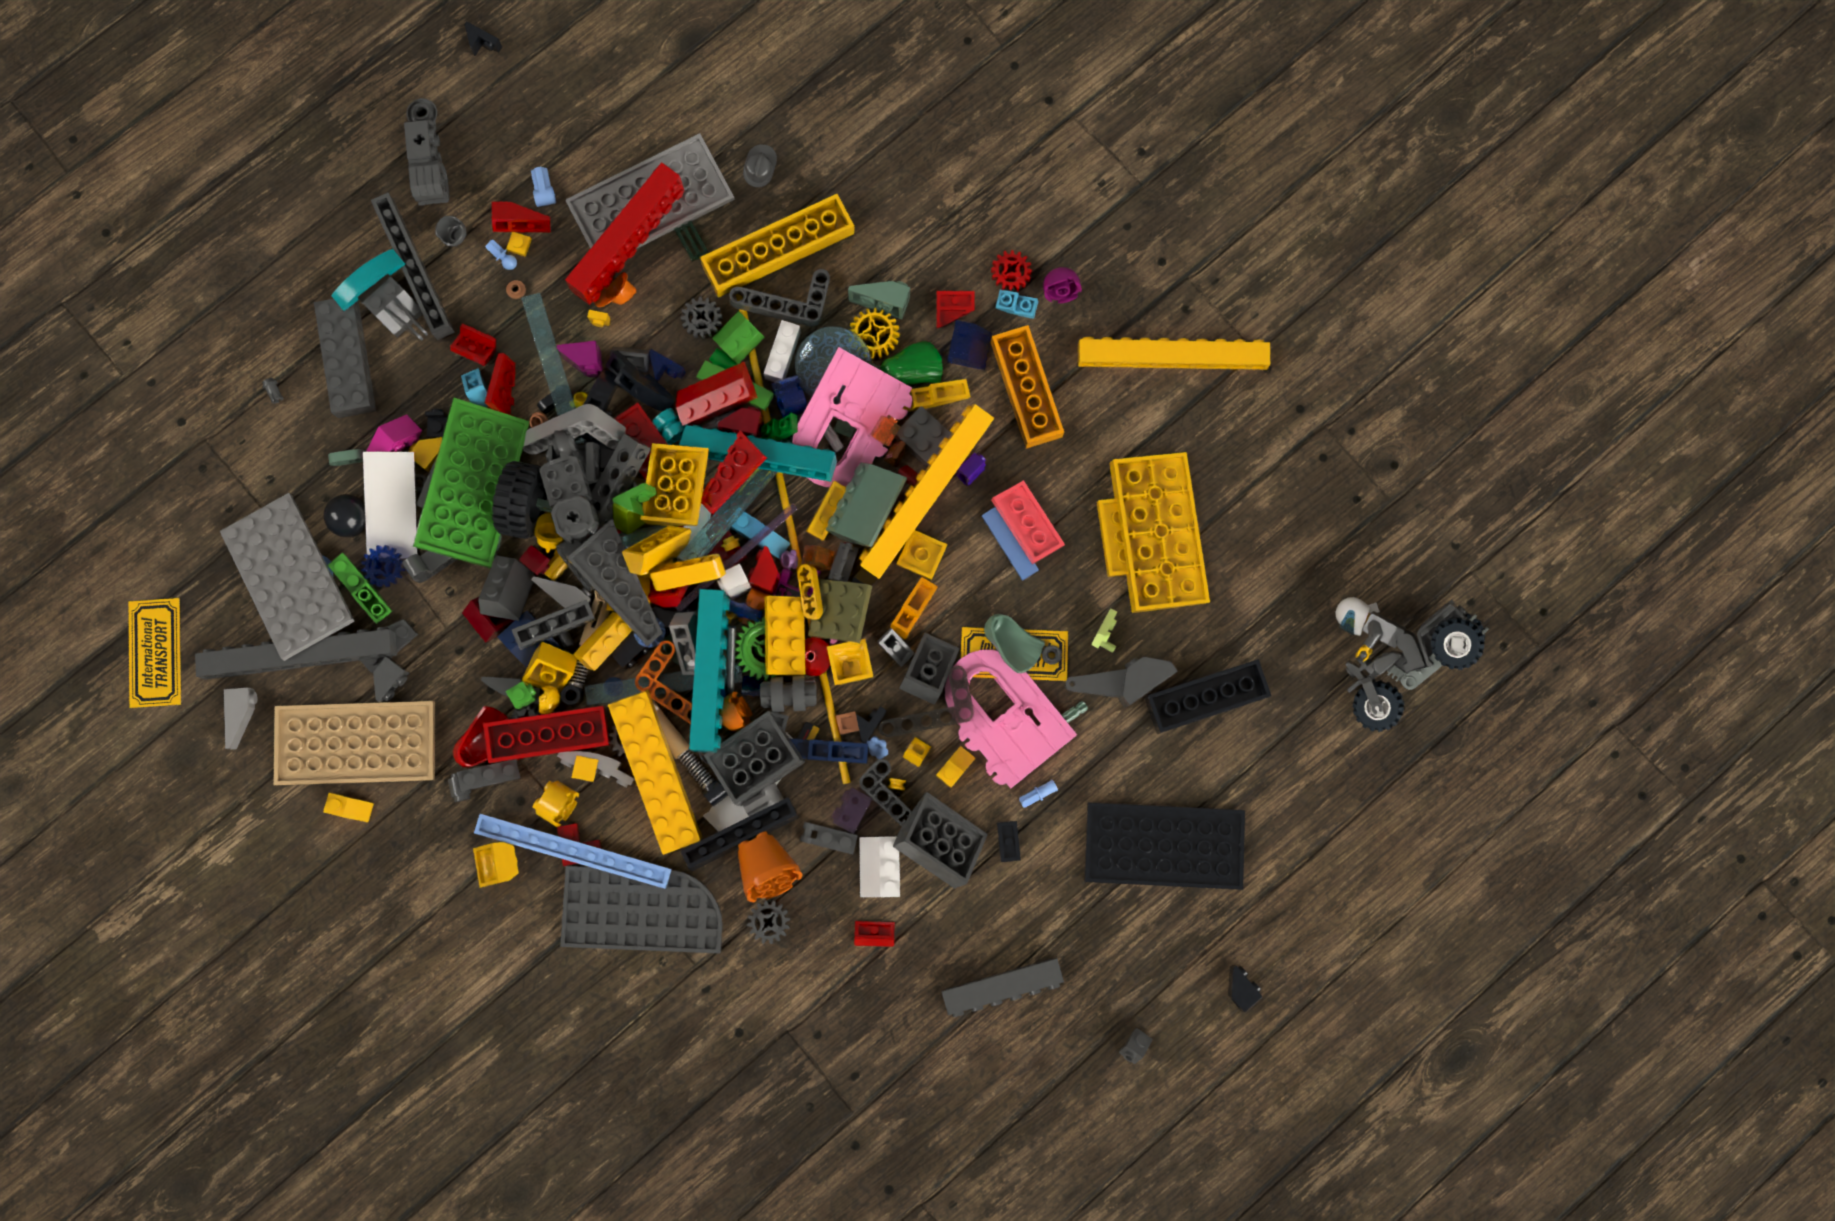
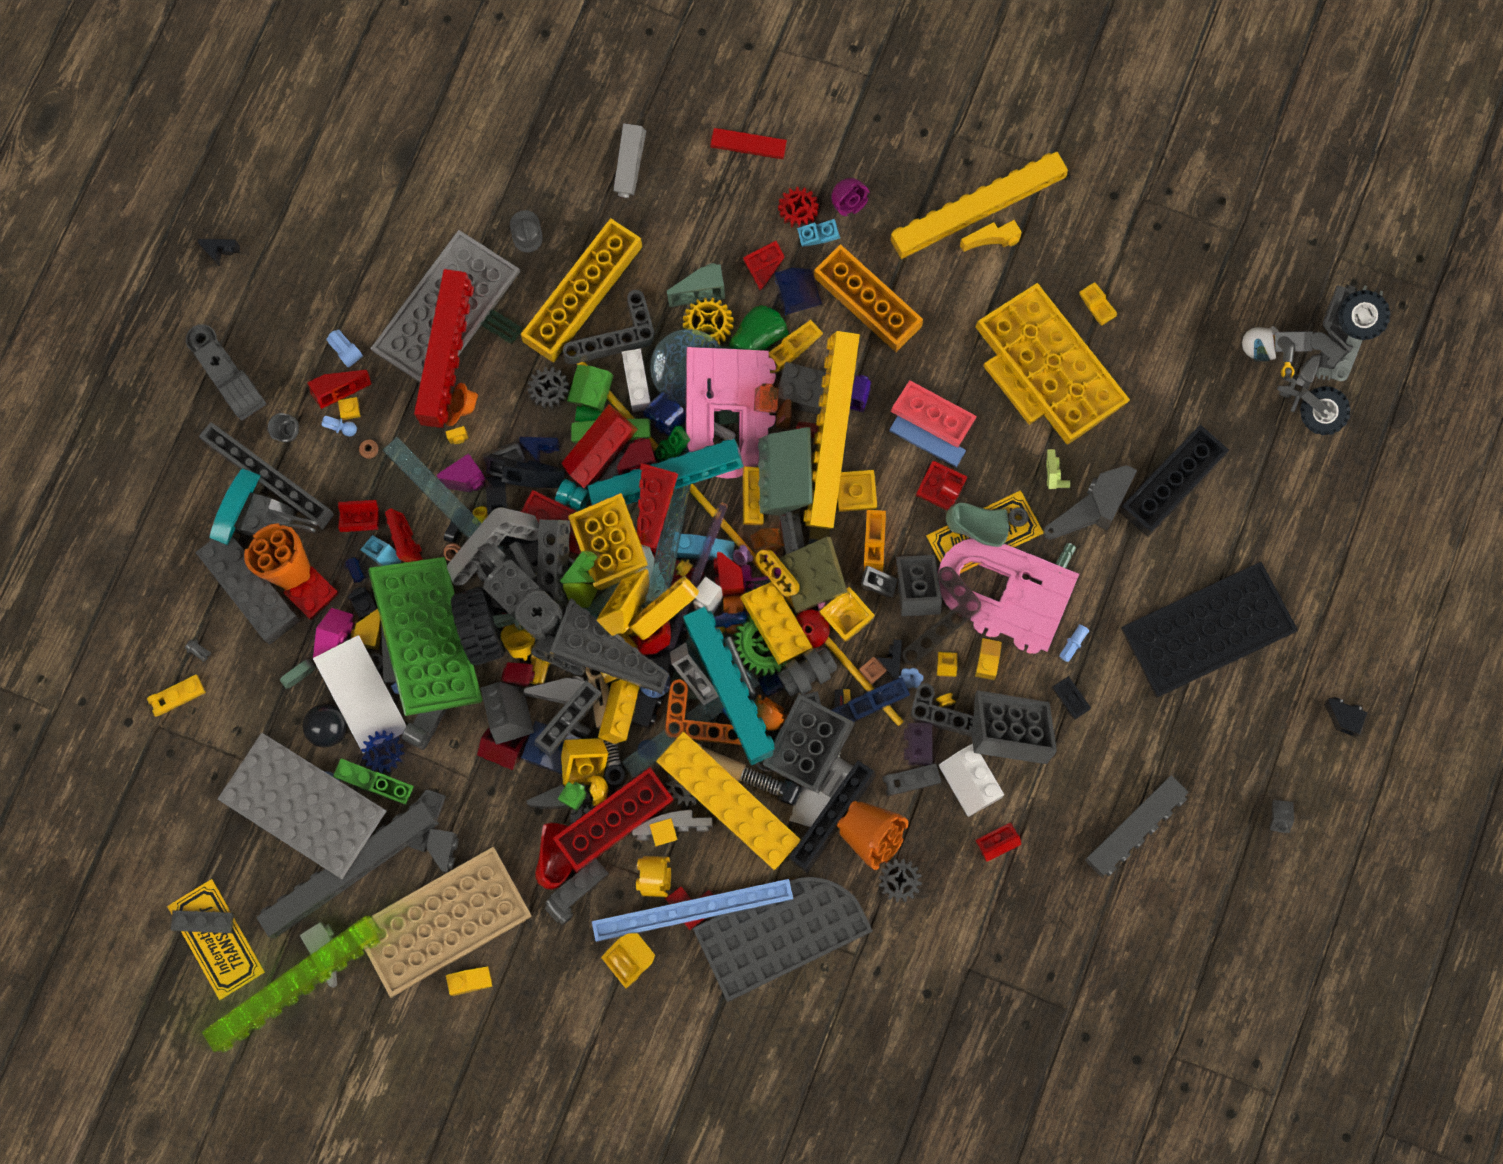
camera: 15 degrees left, 5 degrees down
none -> yellow plate [147,675,206,717]
none -> dark grey plate [171,910,234,934]
none -> clear neon green brick [202,916,384,1053]
none -> orange cone [244,523,310,590]
none -> red plate [283,566,339,620]
none -> clear blue pin [345,557,366,583]
none -> light grey slope [614,123,646,198]
none -> red tile [710,128,787,160]
none -> red plate [916,461,968,511]
none -> yellow slope [960,220,1022,252]
none -> yellow slope [1079,282,1117,326]

